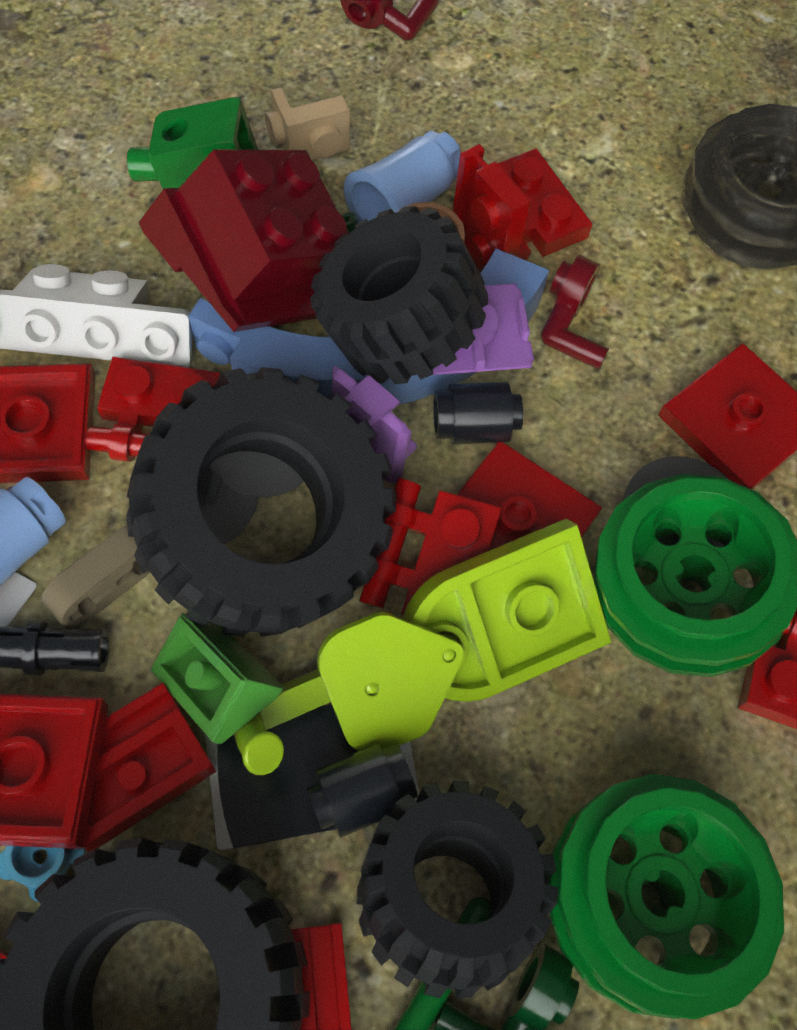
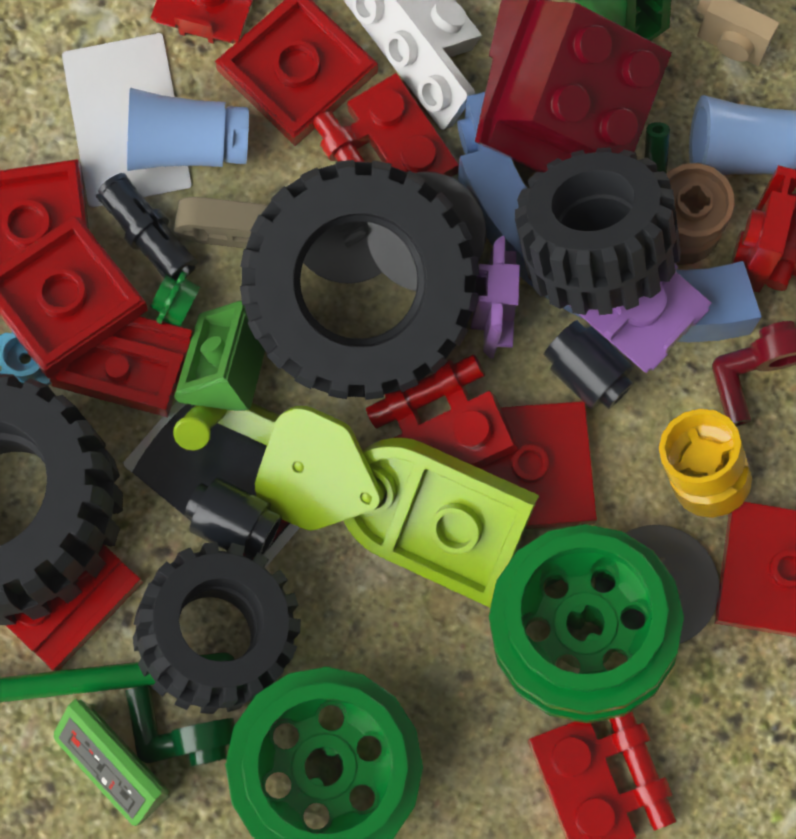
camera: 55 degrees right, 10 degrees up
none -> green plate [149,271,201,327]
none -> yellow wheel [659,409,752,518]

